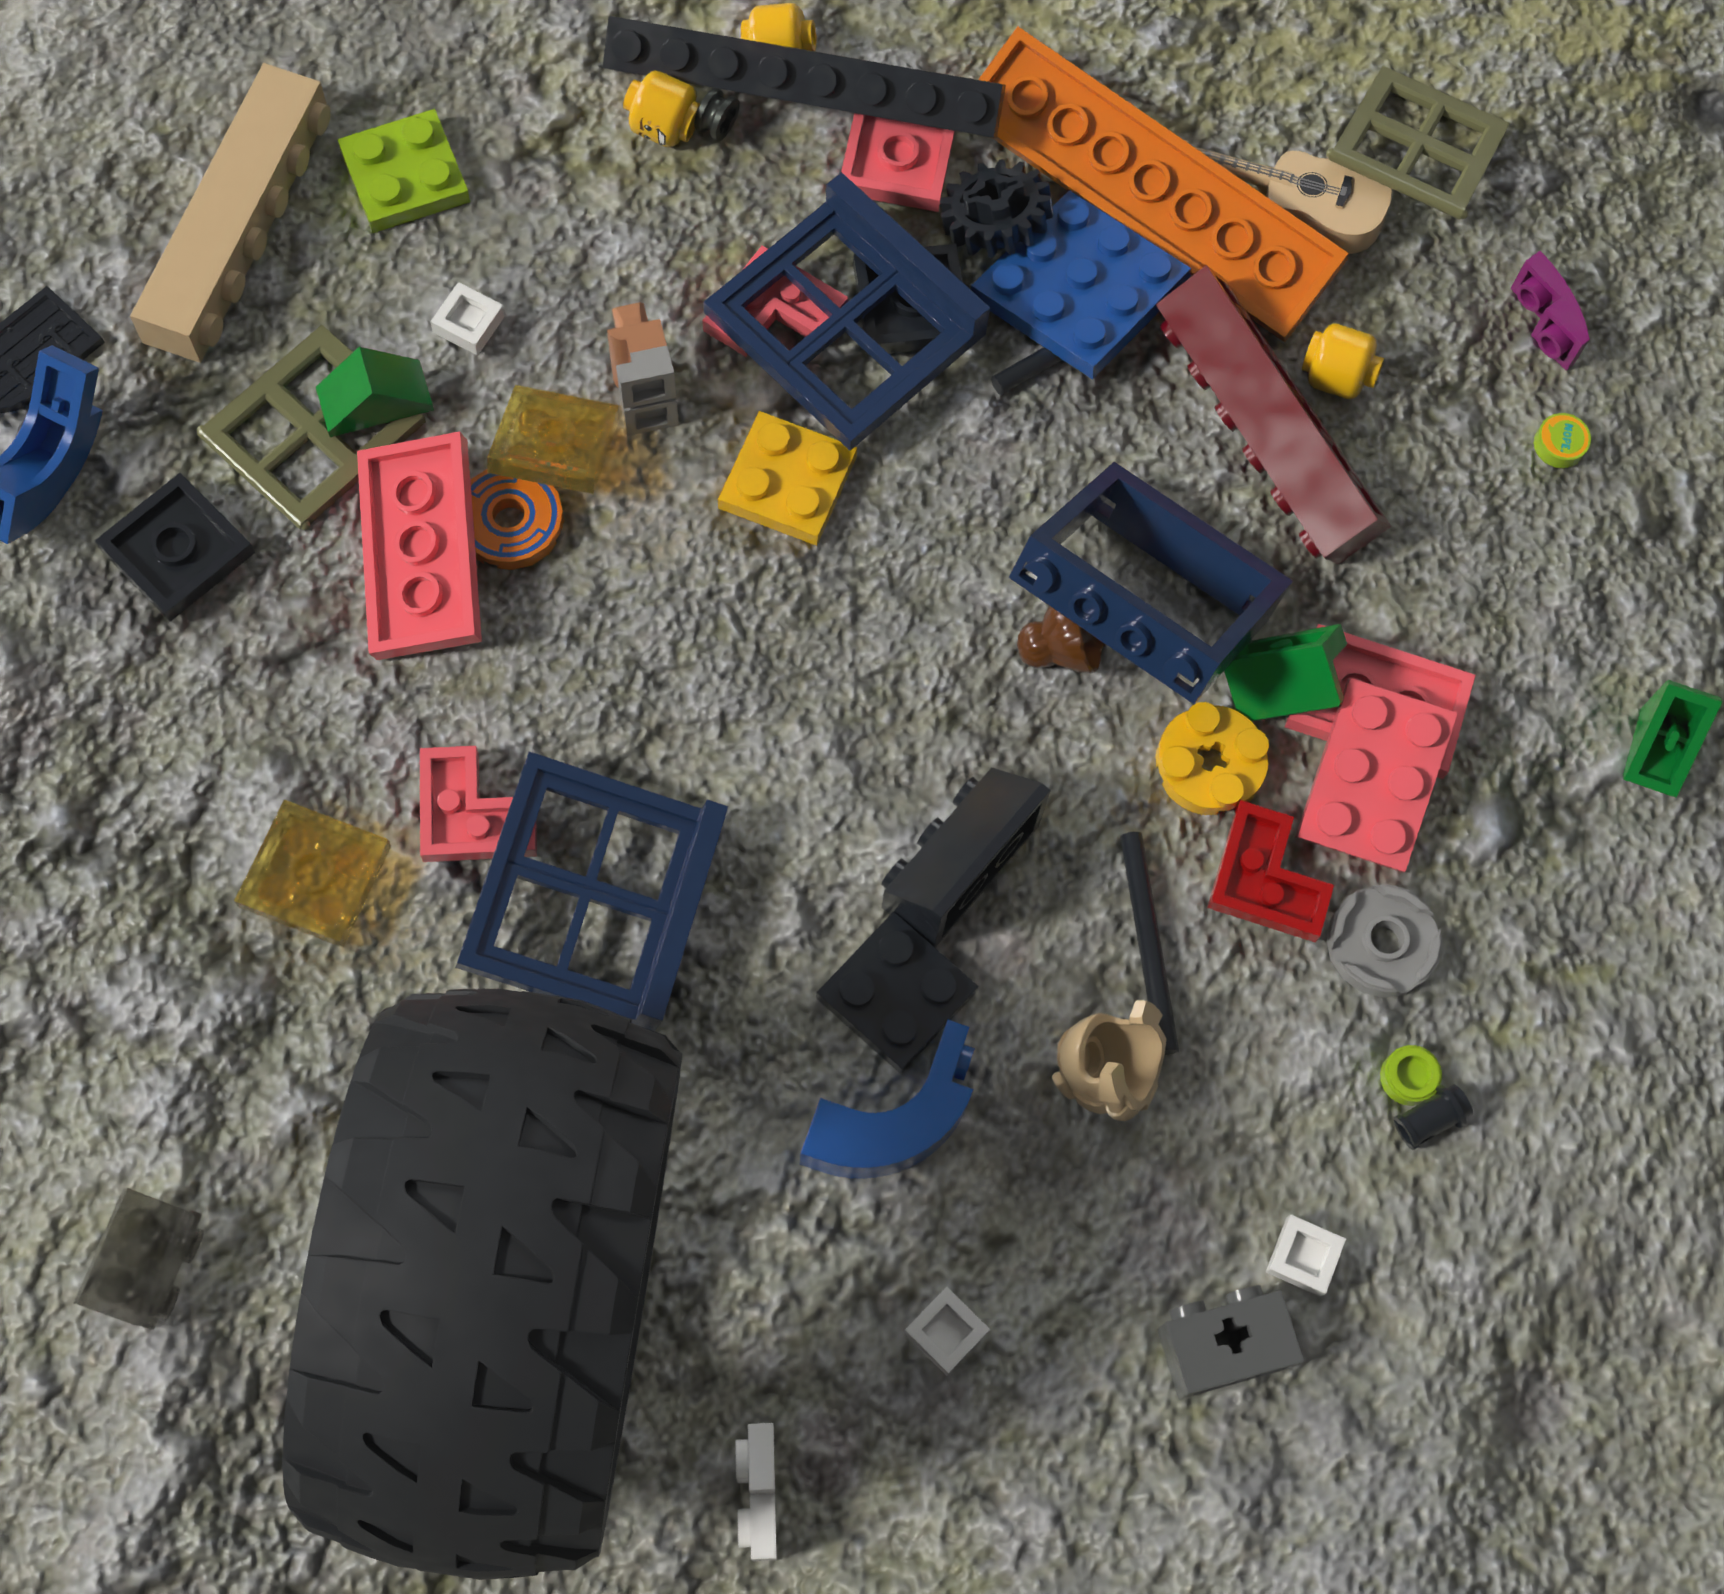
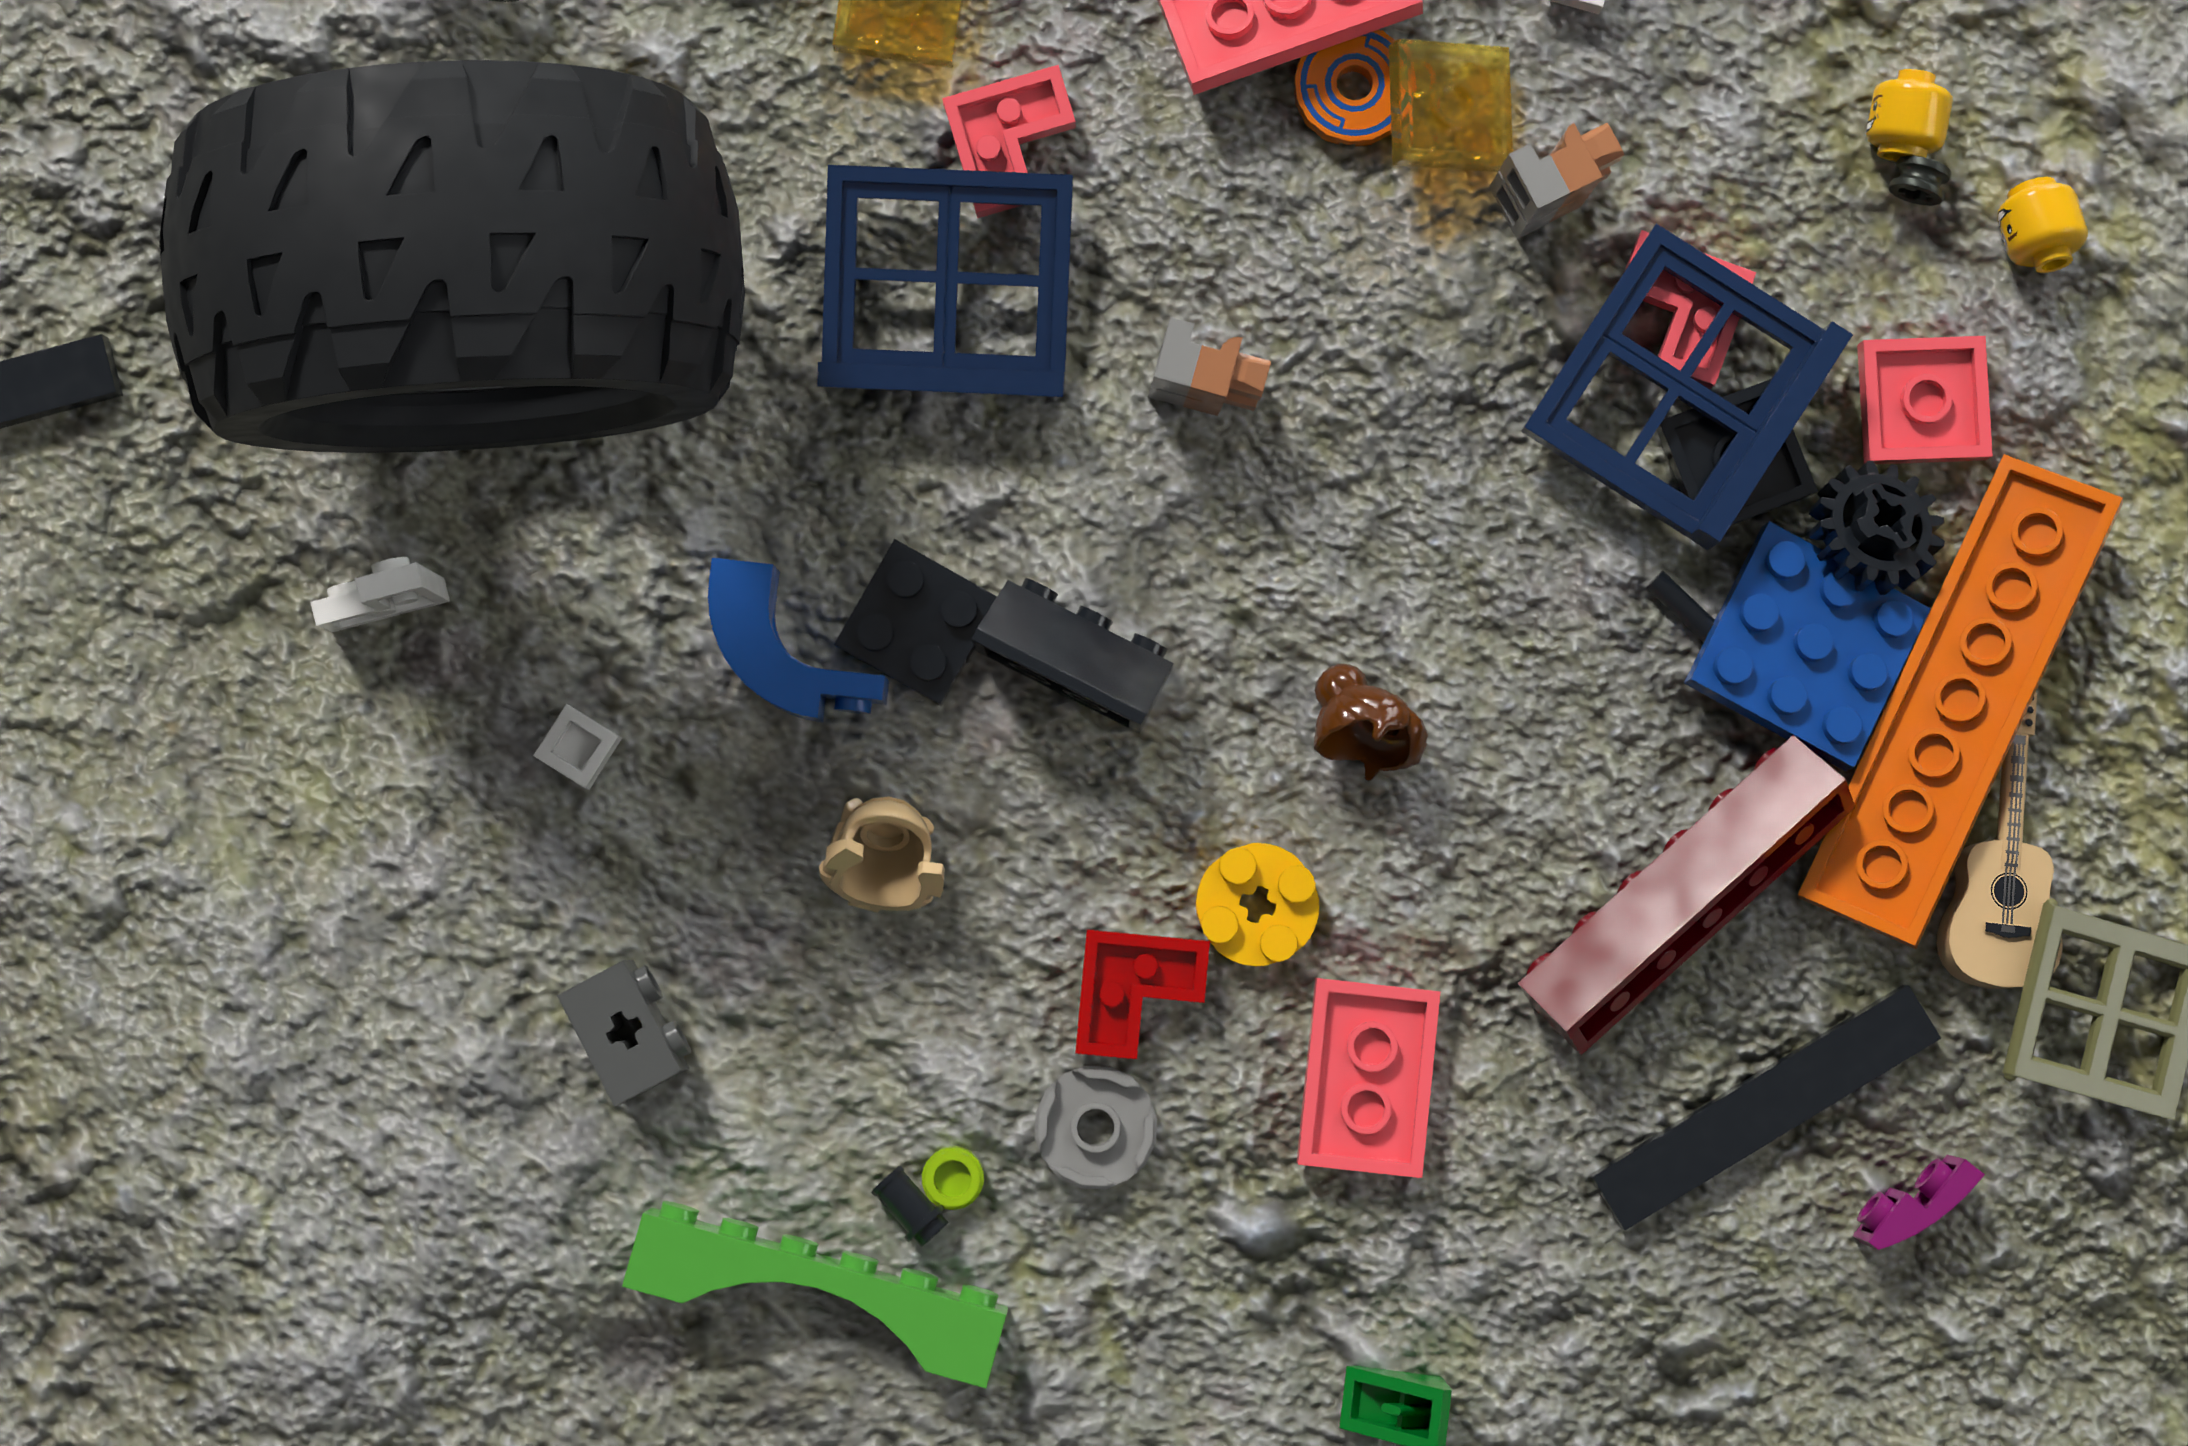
camera: 85 degrees right, 15 degrees up
black plate [602,16,1006,138] -> none
yellow plate [718,411,857,546] -> none
dark blue window [1008,462,1293,704] -> none
black bar [1120,832,1179,1055] -> none
green panel [1224,624,1347,721] -> none
white plate [1266,1215,1346,1297] -> none
coral plate [1295,678,1458,873] -> none
yellow head [1302,323,1385,399] -> none
lime tile [1533,413,1591,468] -> none
none -> bright green arch [622,1201,1008,1389]
none -> nougat hips [1148,317,1271,416]
none -> black tile [1589,985,1941,1230]

